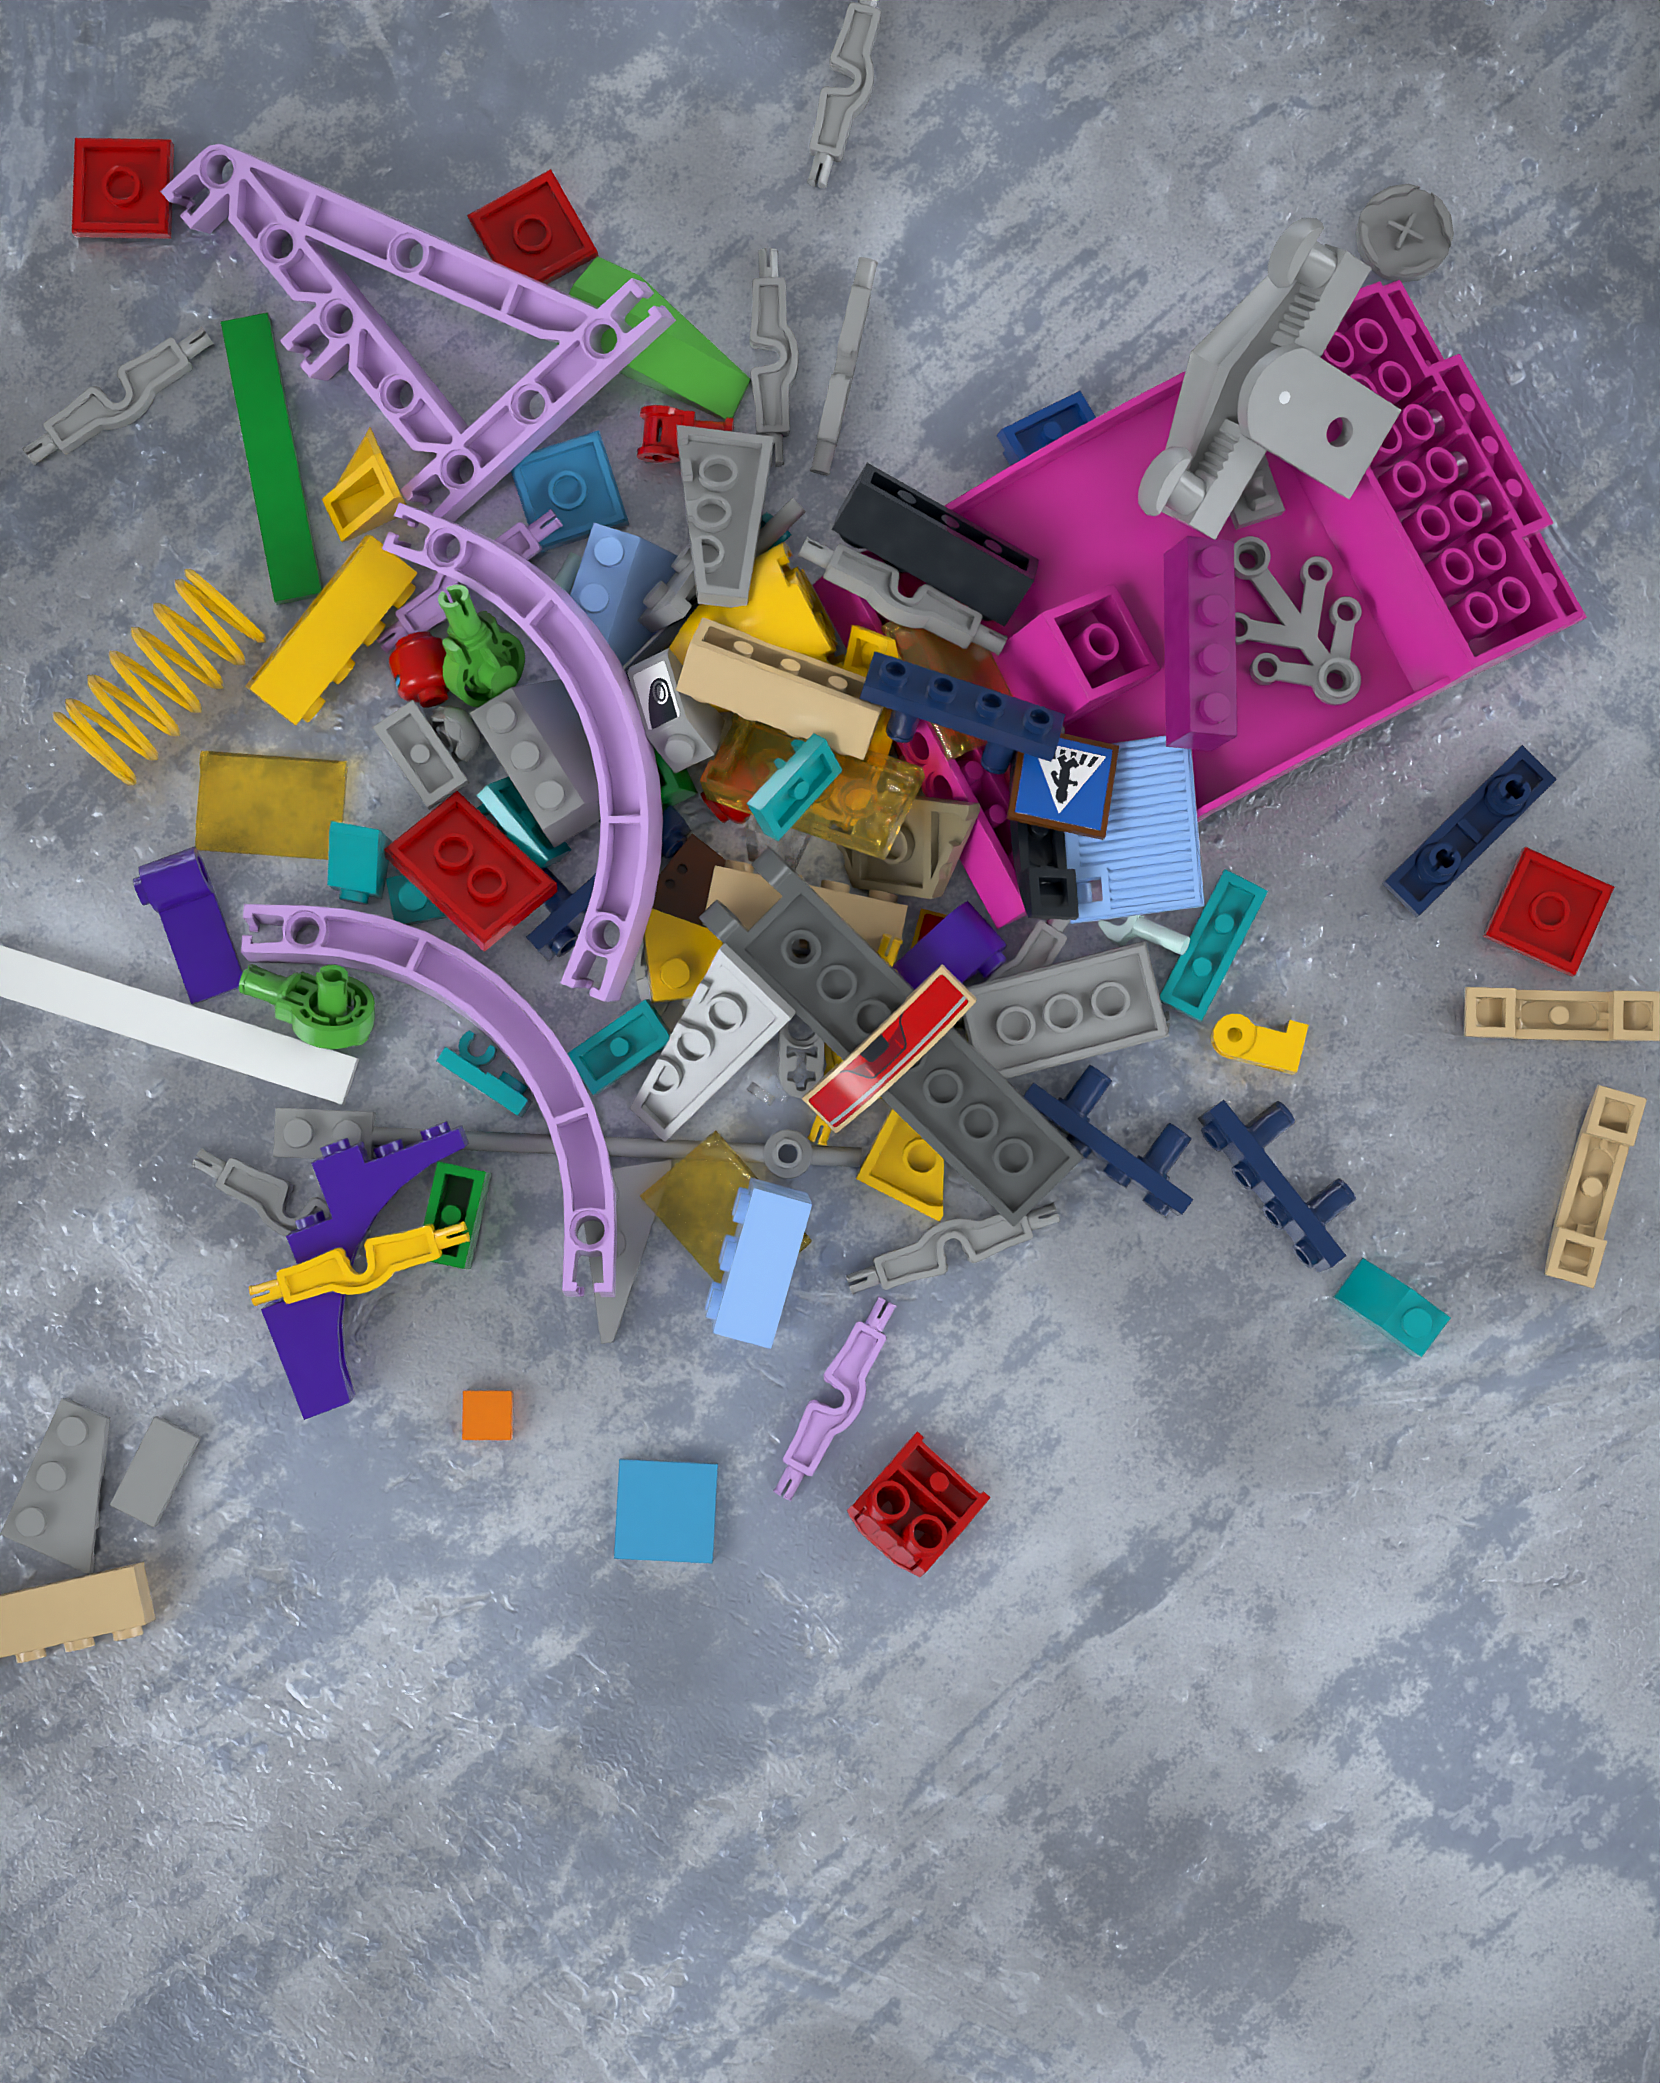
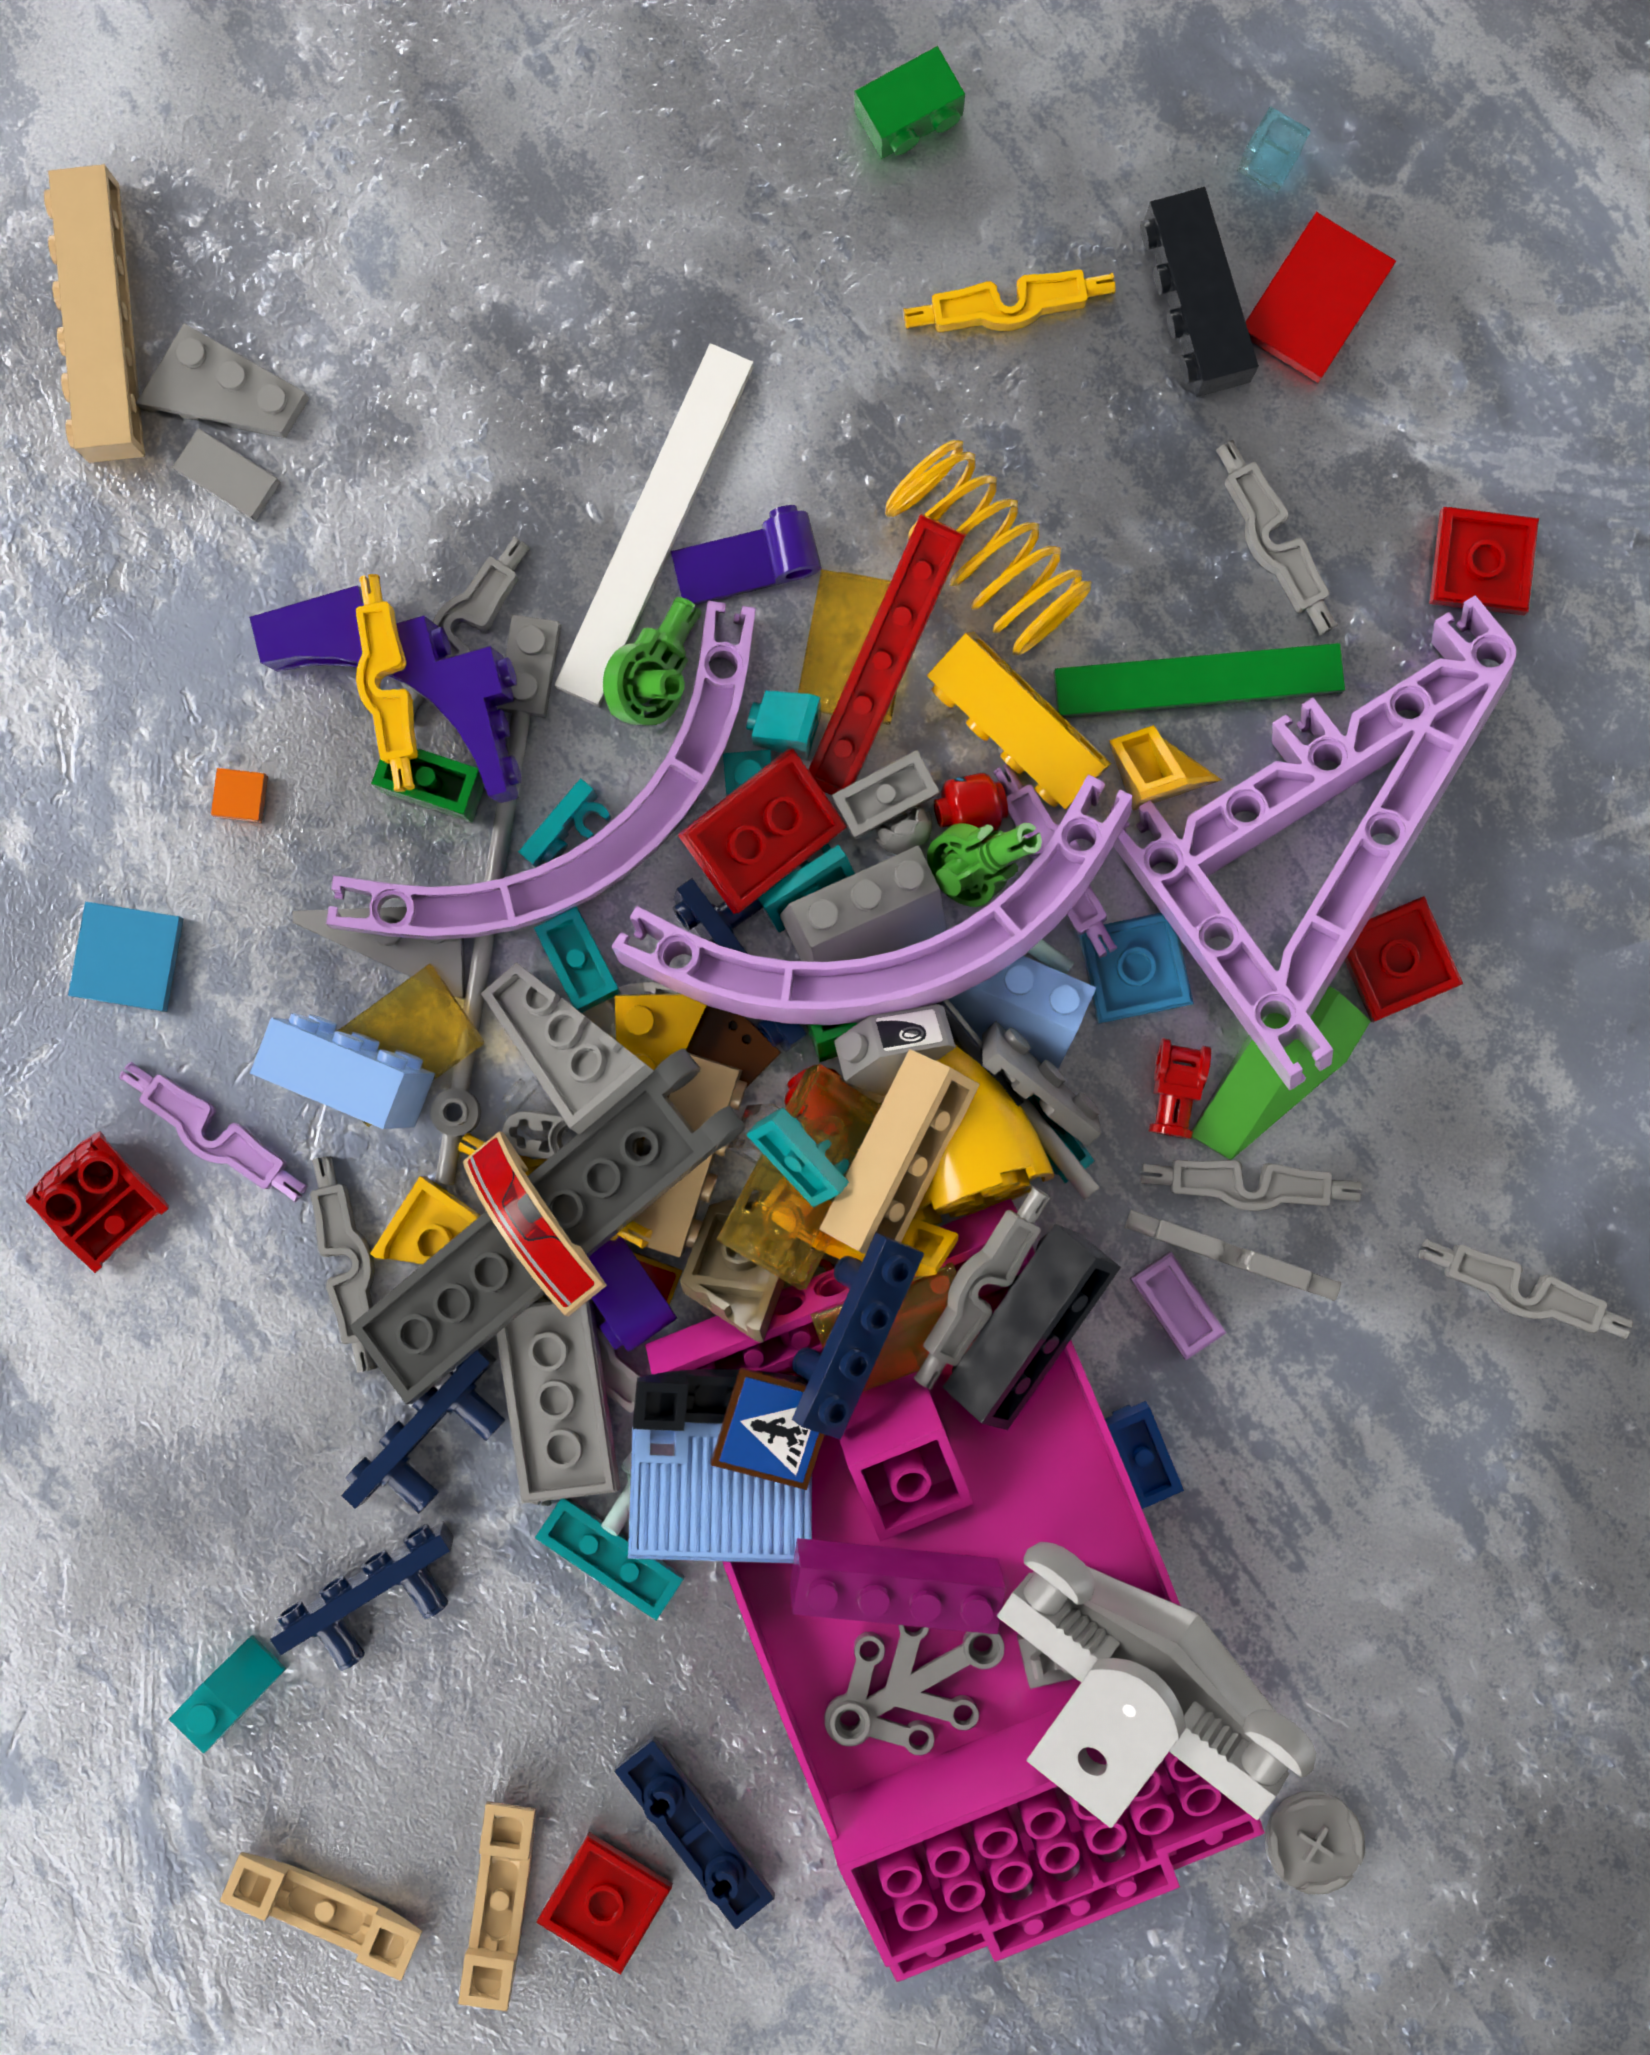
camera: 100 degrees right, 0 degrees up
light grey wing [677,425,773,608] -> none
yellow leg [1211,1014,1309,1075] -> none
none -> red tile [808,514,967,795]
none -> lavender tile [1129,1251,1226,1360]

